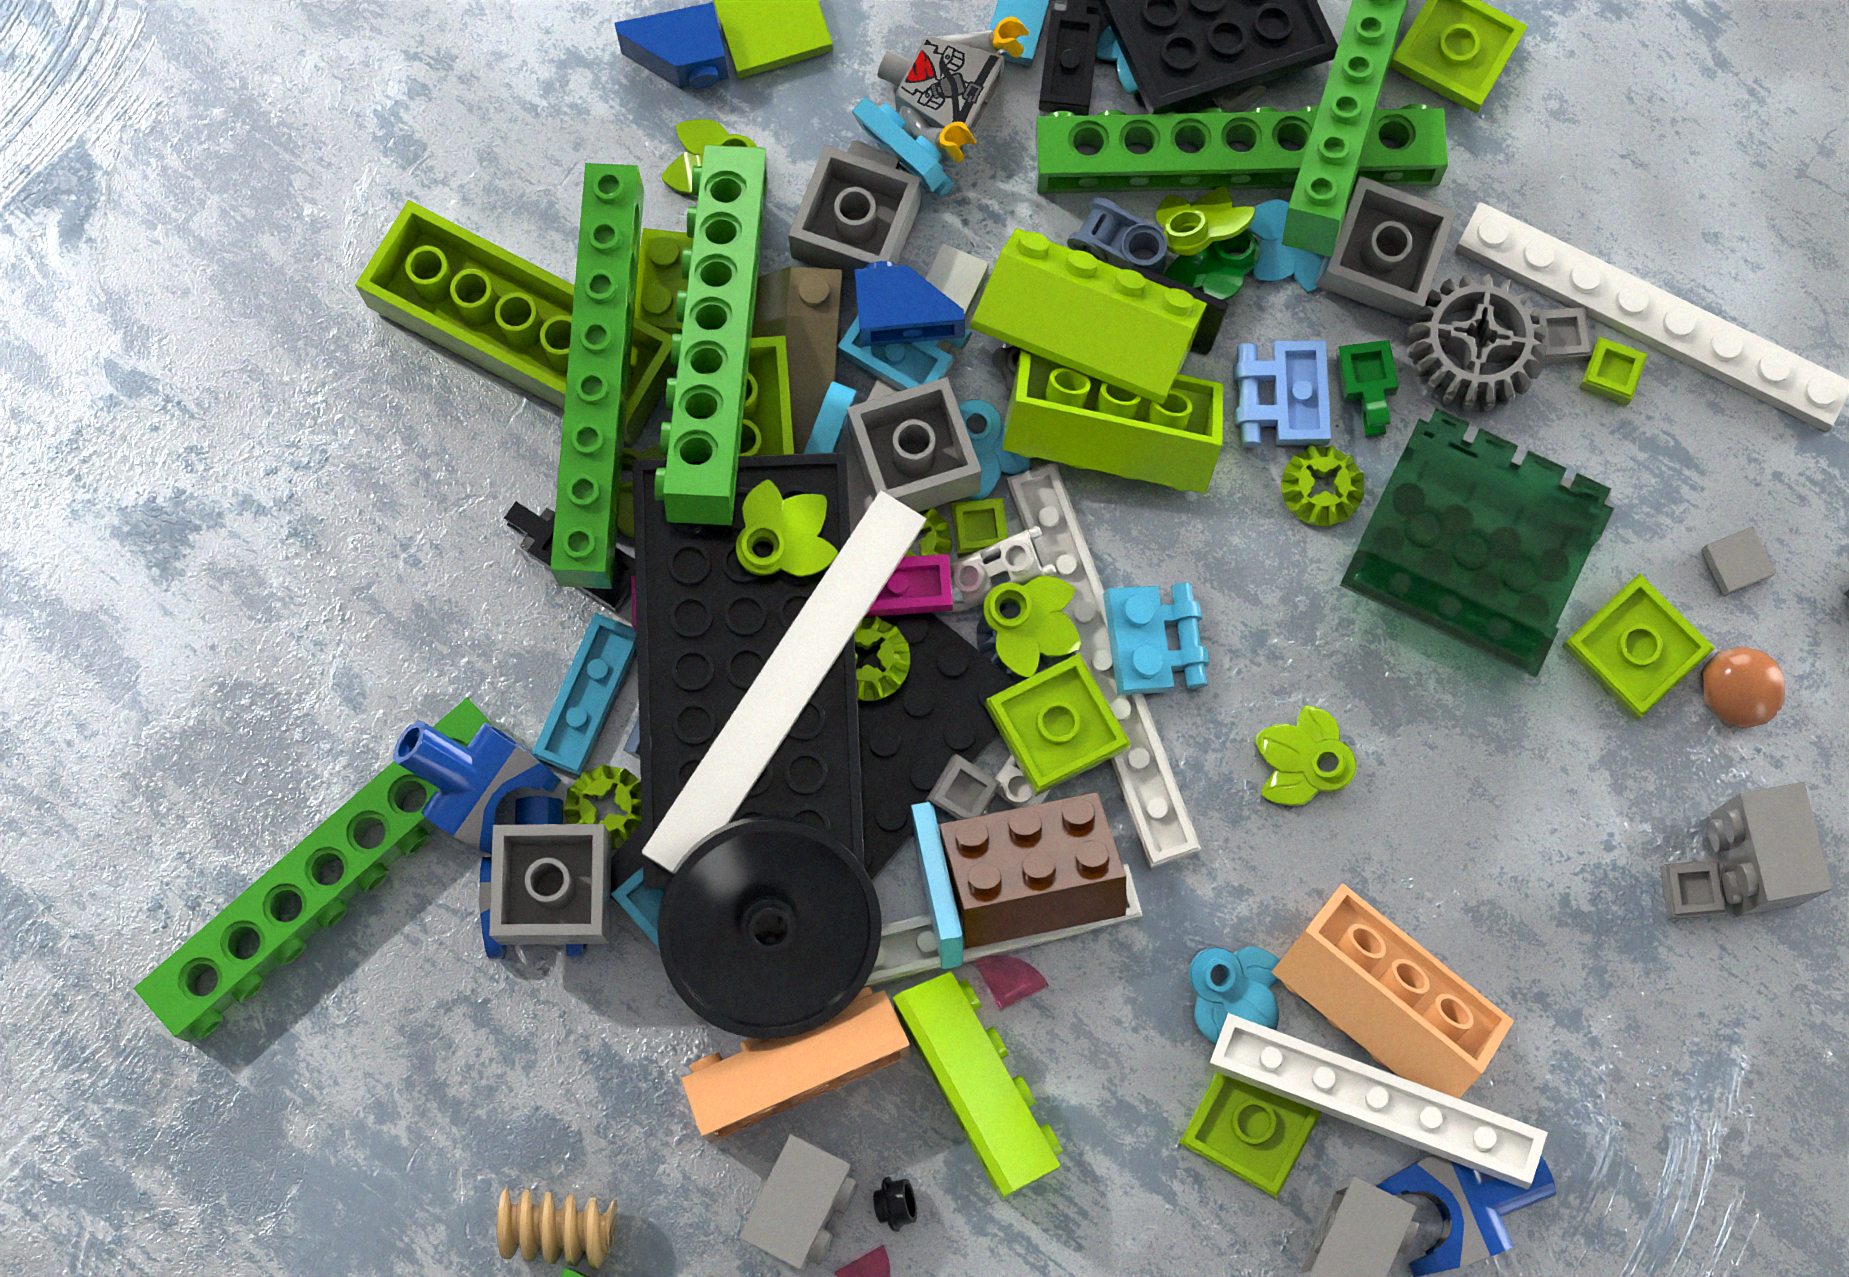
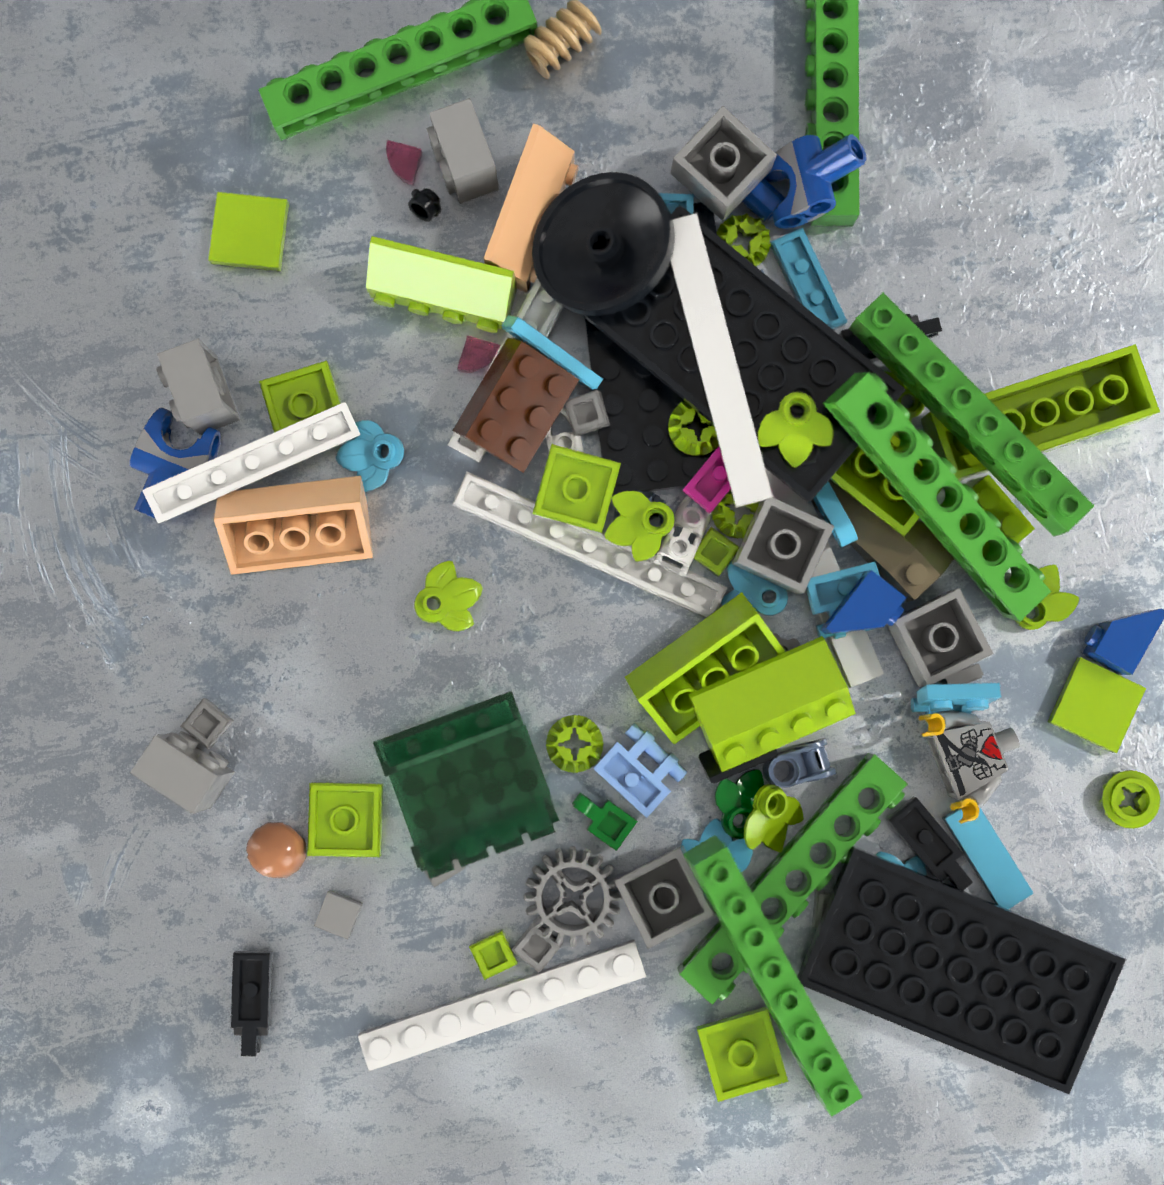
camera: 130 degrees right, 10 degrees up
medium azure plate [1103,582,1210,696] -> none

